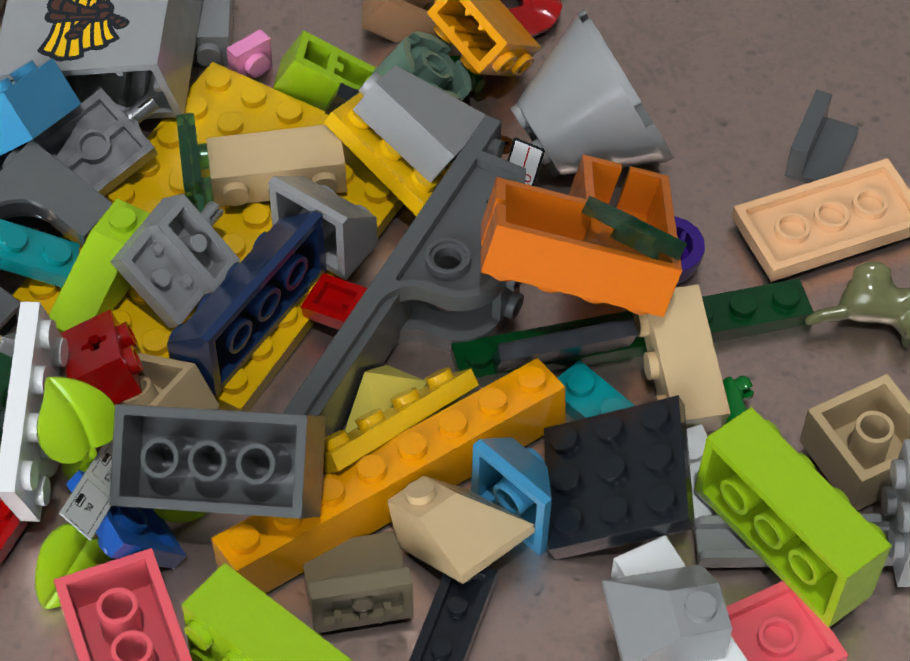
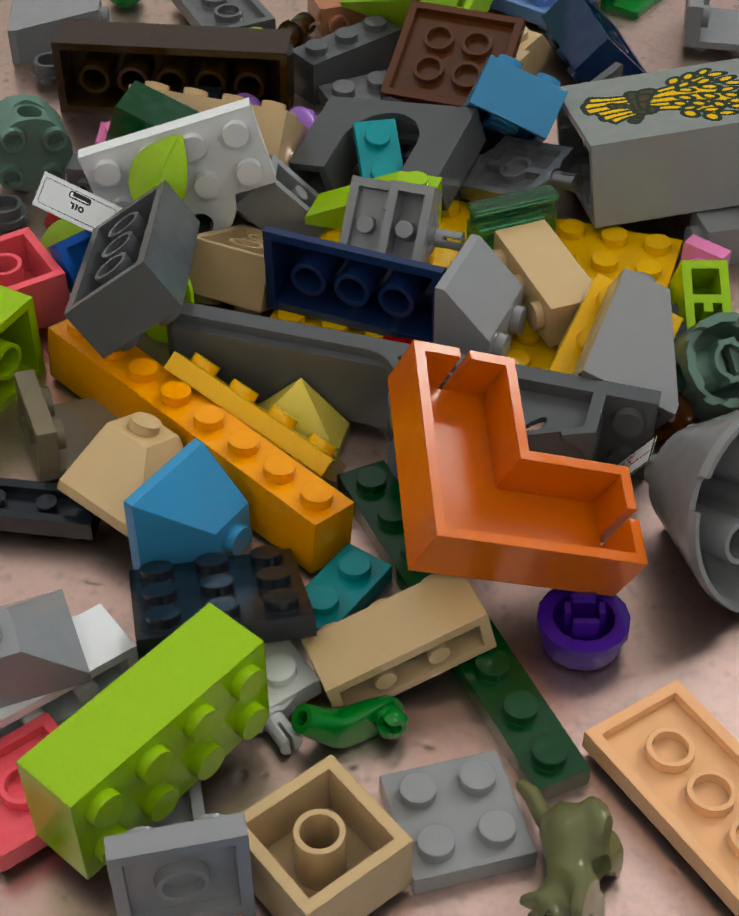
camera: 80 degrees right, 10 degrees down
red brick [60,309,144,405] -> none
black tile [492,318,638,373] -> none
clear green plate [582,196,687,261] -> none
none -> light grey plate [379,750,537,895]

